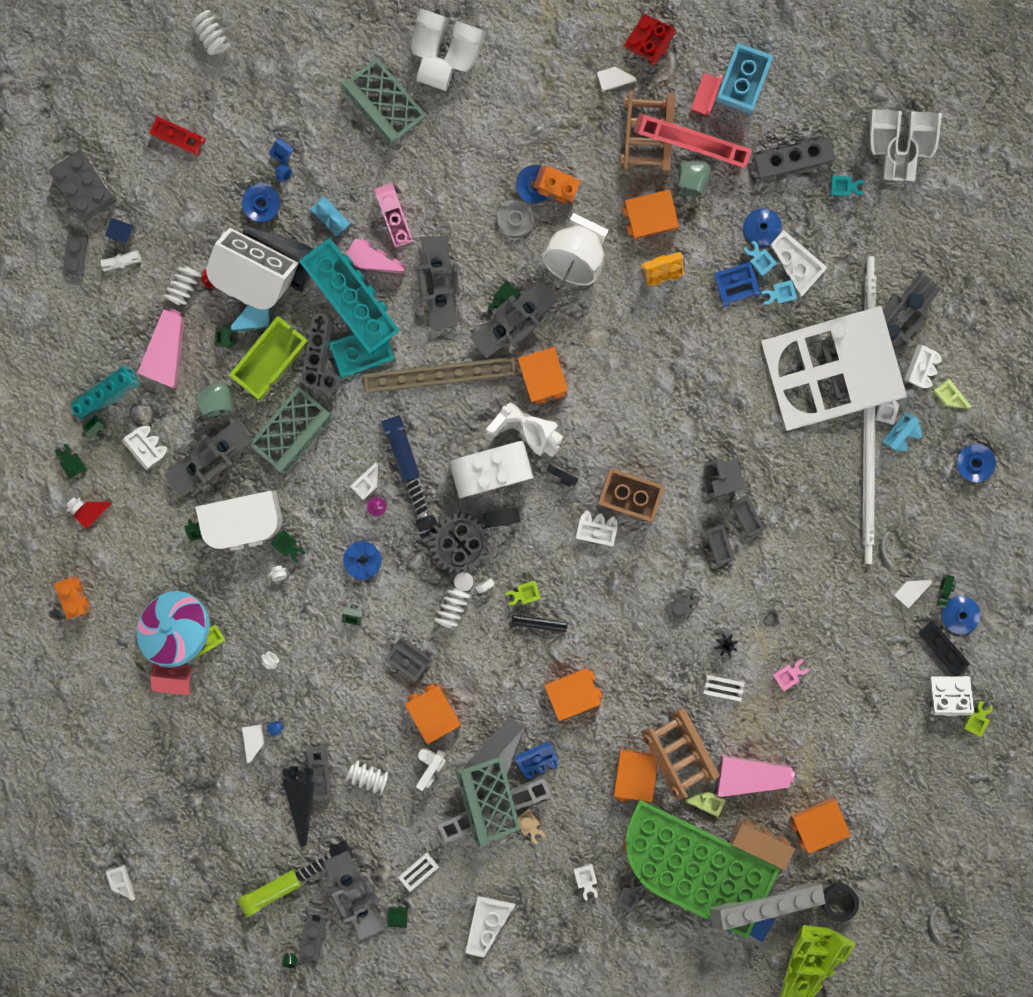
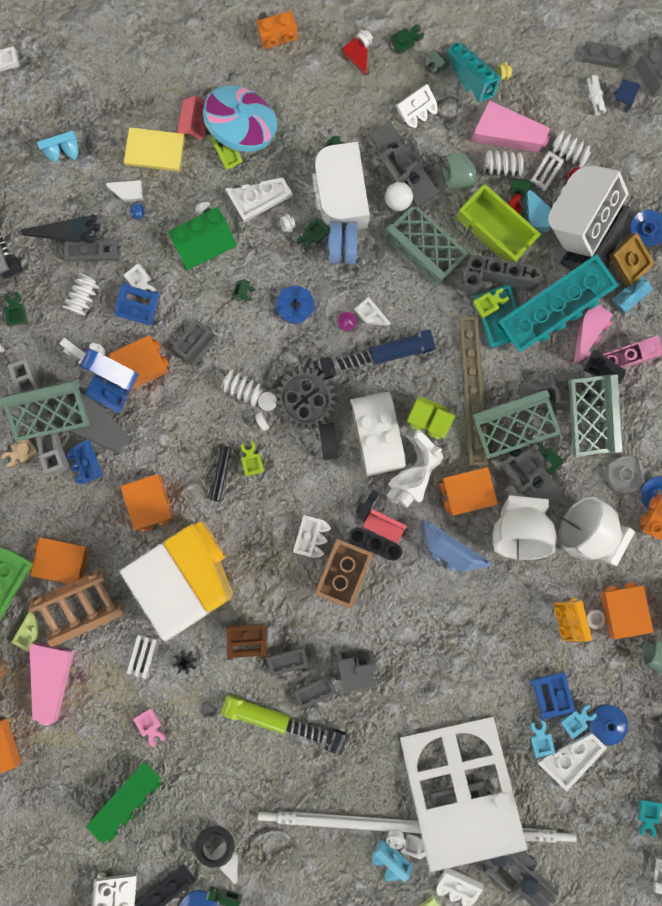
camera: 90 degrees right, 5 degrees down
none -> dark green plate [4,291,28,327]
none -> medium azure tile [37,131,78,162]
none -> beam [80,348,139,392]
none -> blue plate [84,375,128,414]
none -> green wedge [85,761,162,844]
none -> blue plate [114,282,160,326]
none -> piece [119,521,233,642]
none -> light yellow tile [124,127,185,172]
none -> white plate [124,264,156,299]
none -> green slope [167,206,237,271]
none -> black tyre [195,826,235,868]
none -> piece [220,694,348,755]
none -> white wing [225,178,292,223]
none -> reddish brown plate [226,623,267,660]
none -> medium blue wheel [328,221,357,265]
none -> black beam [348,528,402,561]
none -> coral panel [363,509,407,544]
none -> white hair [385,182,413,211]
none -> white plate [386,831,406,849]
none -> lime piece [407,395,455,439]
none -> medium blue wedge [422,520,492,573]
none -> sand green fence [471,390,561,459]
none -> lime plate [472,288,509,319]
none -> white piece [483,150,524,177]
none -> white plate [492,495,557,560]
none -> light yellow plate [497,62,512,81]
none -> red plate [506,194,522,214]
none -> white tile [530,151,564,193]
none -> sand green fence [569,374,622,457]
none -> black wing [583,350,626,384]
none -> white tile [585,609,605,629]
none -> pearl gold plate [609,233,655,287]

